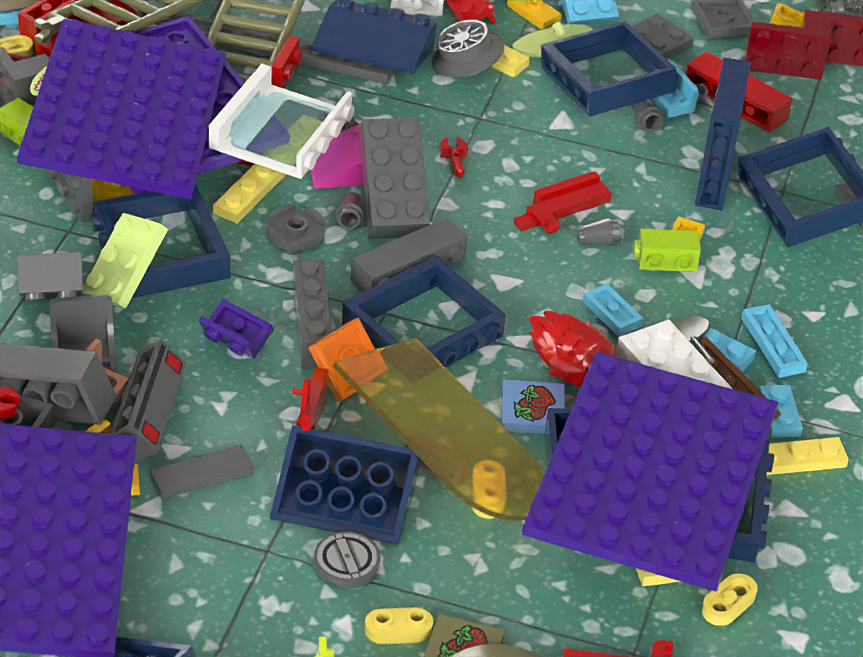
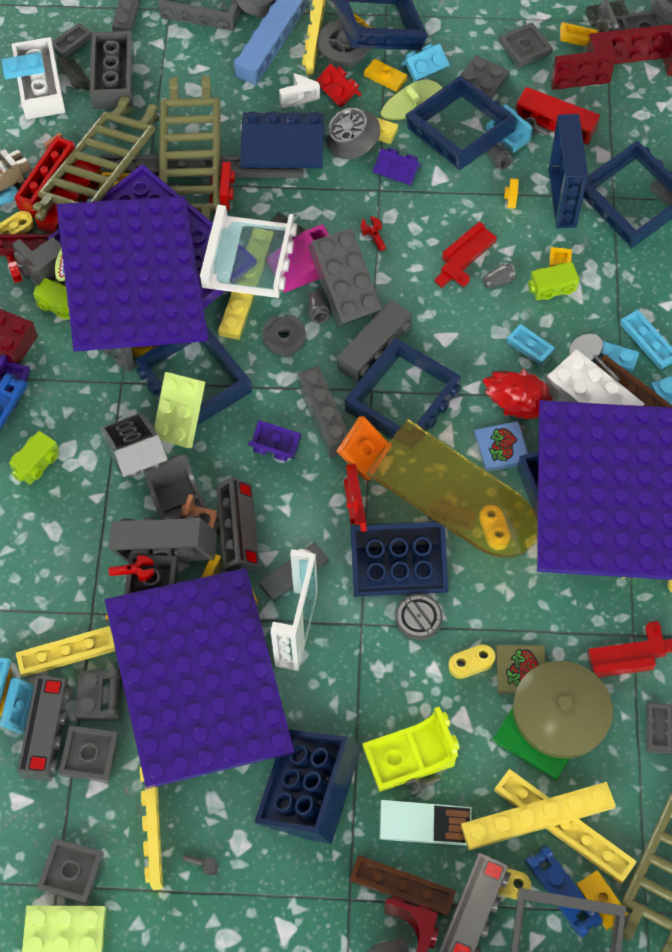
camera: 10 degrees left, 20 degrees up
none -> white panel [271,549,318,671]
none -> dark purple bracket [373,147,422,186]
none -> yellow plate [504,178,519,209]

